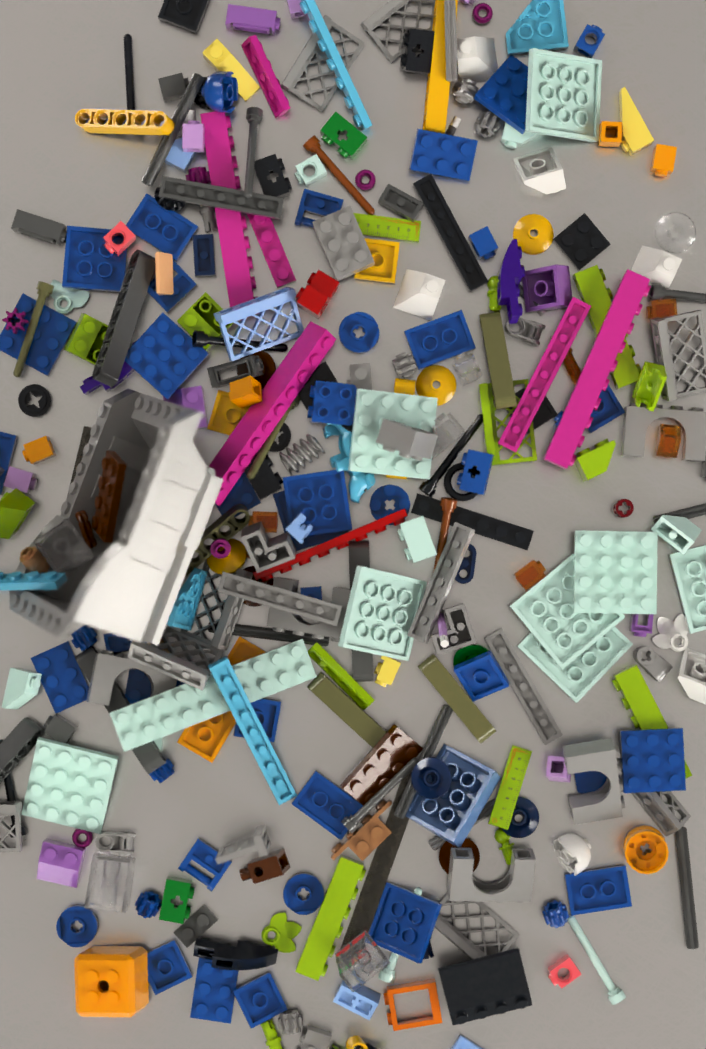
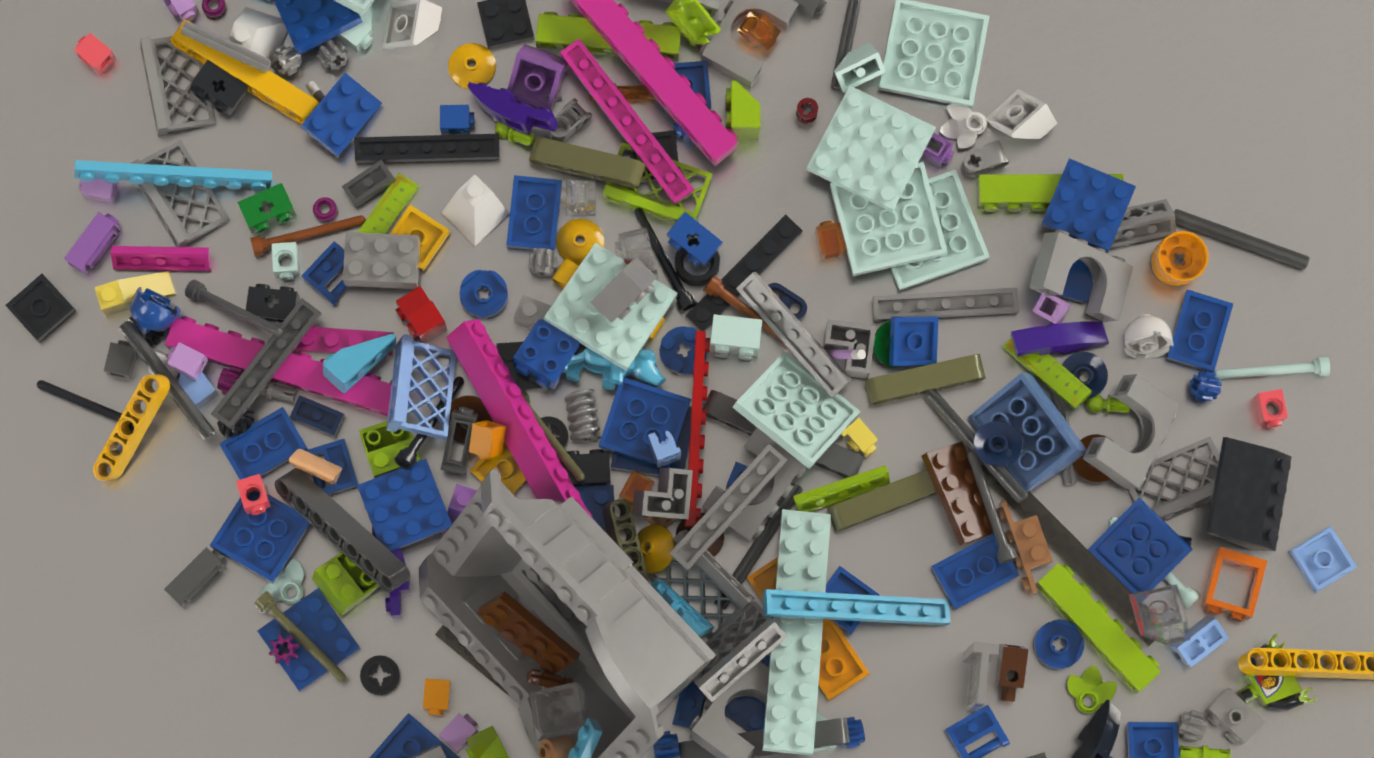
camera: 75 degrees left, 10 degrees down
magenta plate [210,538,231,558] -> none
none -> medium azure slope [323,334,396,394]
none -> dark purple slope [1010,321,1109,357]

